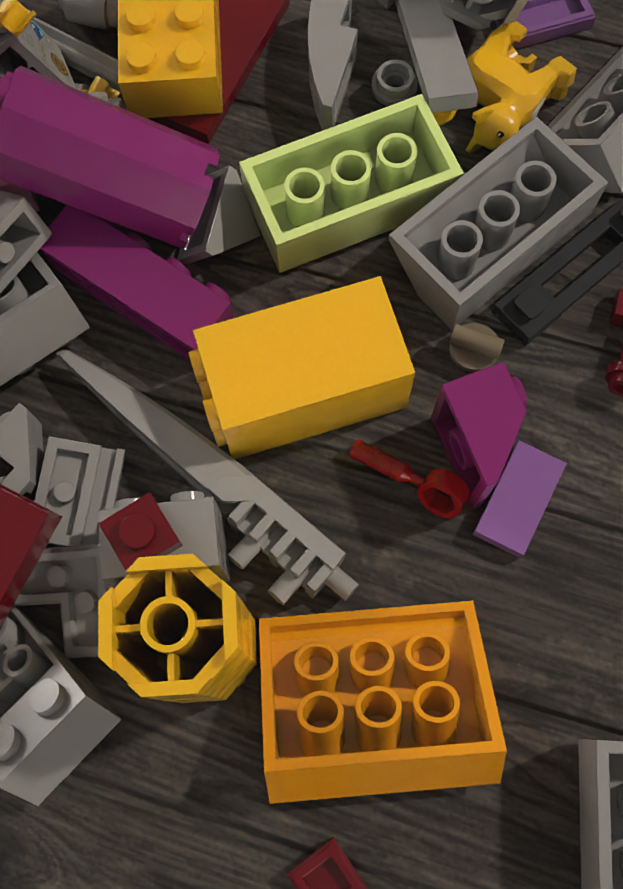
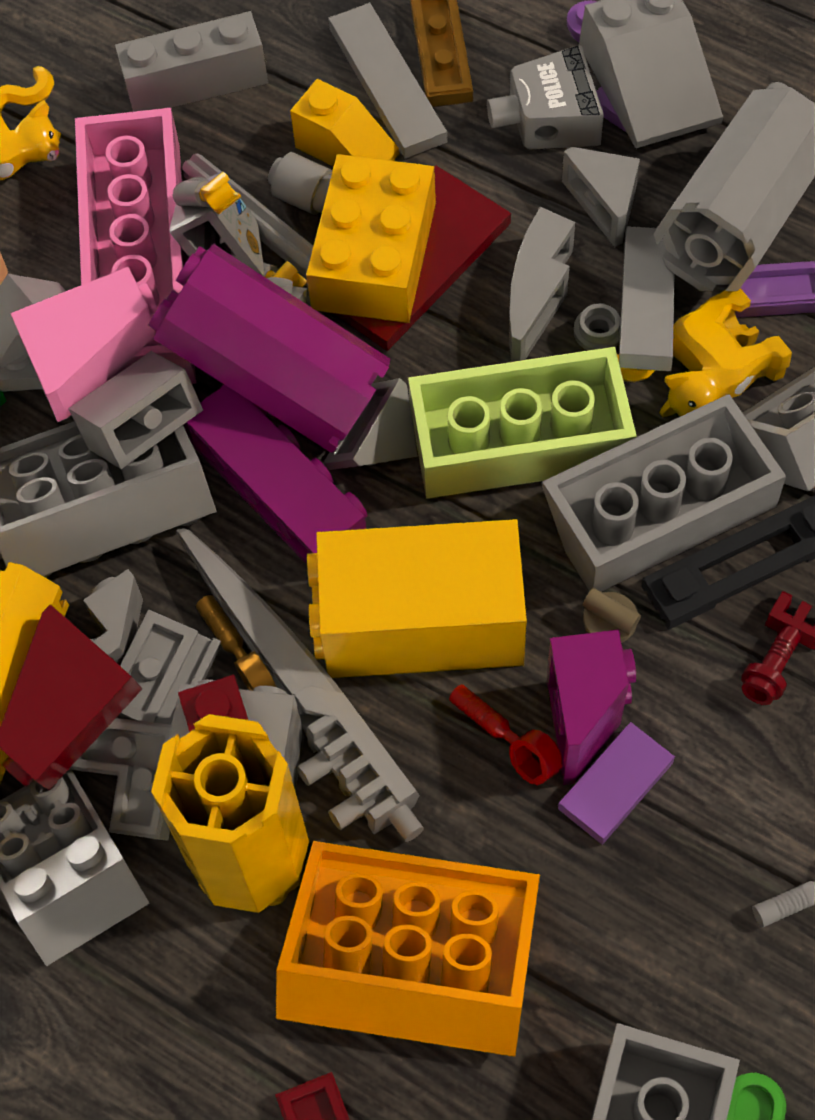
camera: 15 degrees right, 10 degrees down
none -> pearl gold piece [196,595,277,691]

